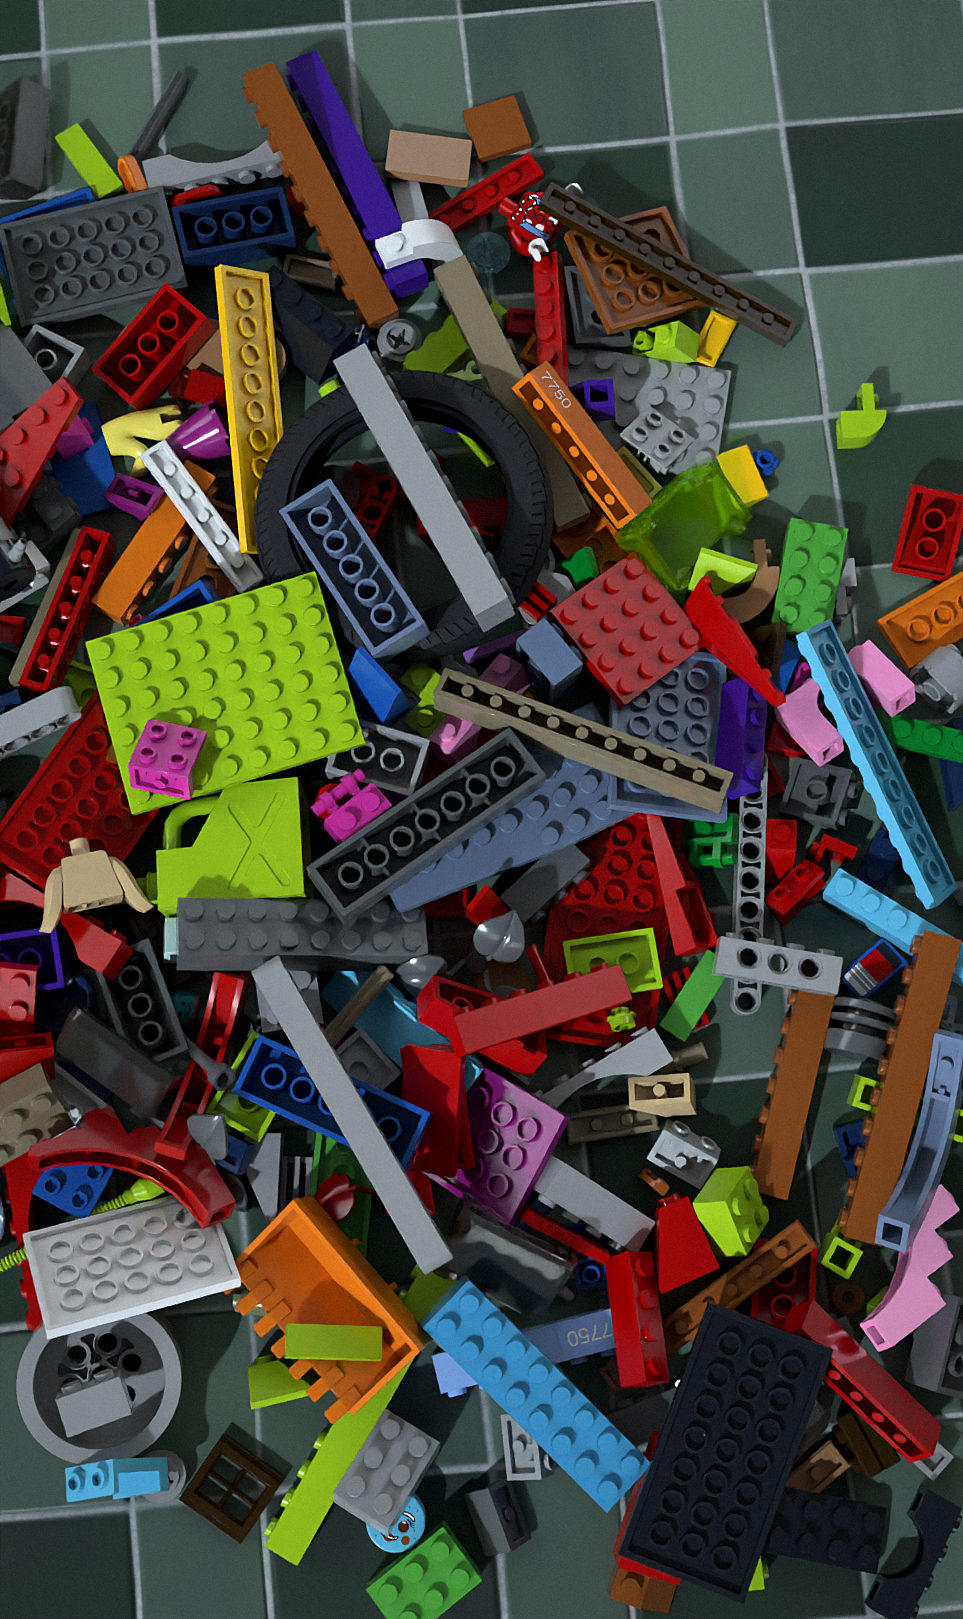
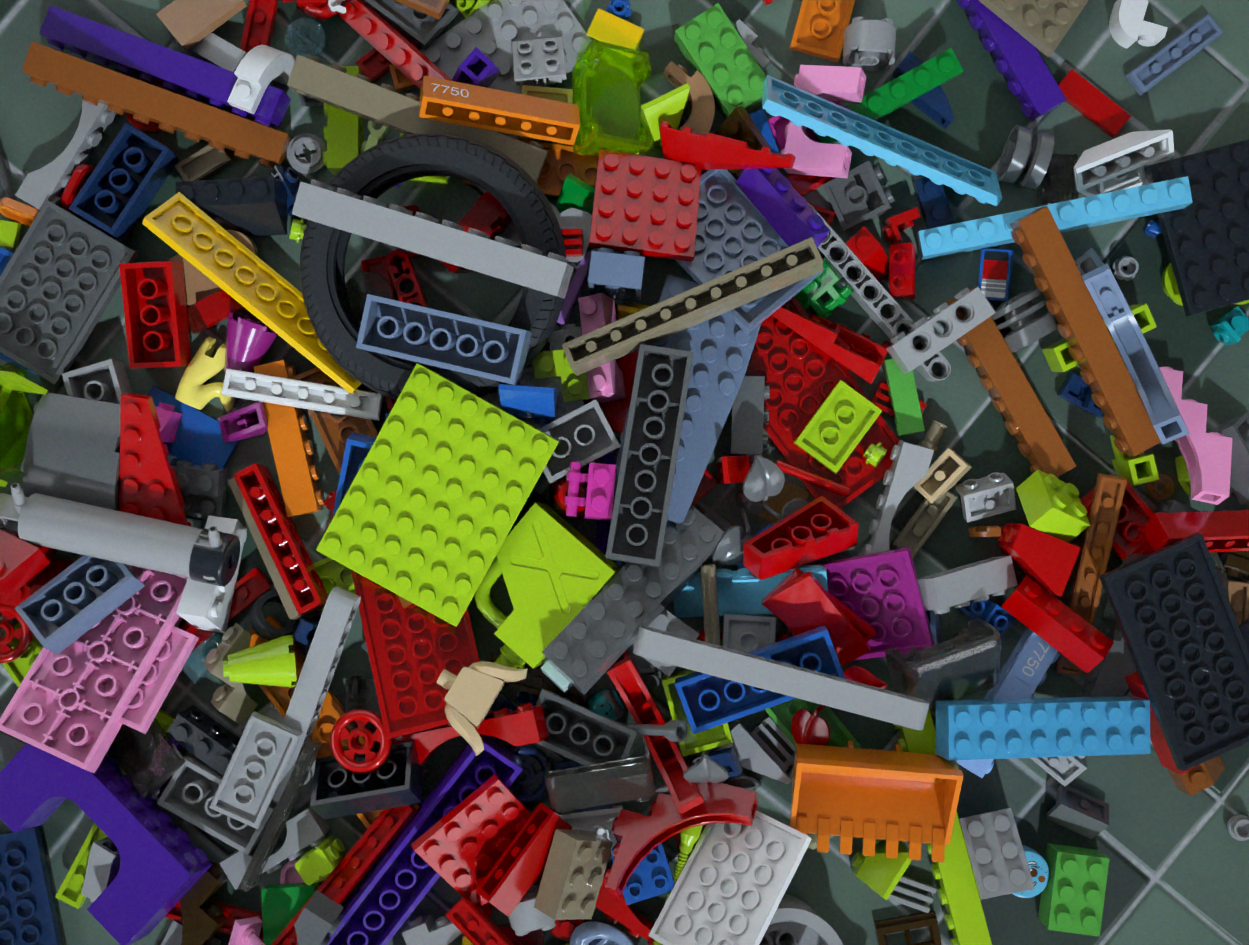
camera: 40 degrees left, 10 degrees up
dark pink bracket [128,719,207,800] -> none
lime tile [284,1323,382,1361] -> none
red brick [444,962,632,1059] -> none
red tile [519,1205,610,1265] -> none
none -> light grey tile [879,875,937,913]

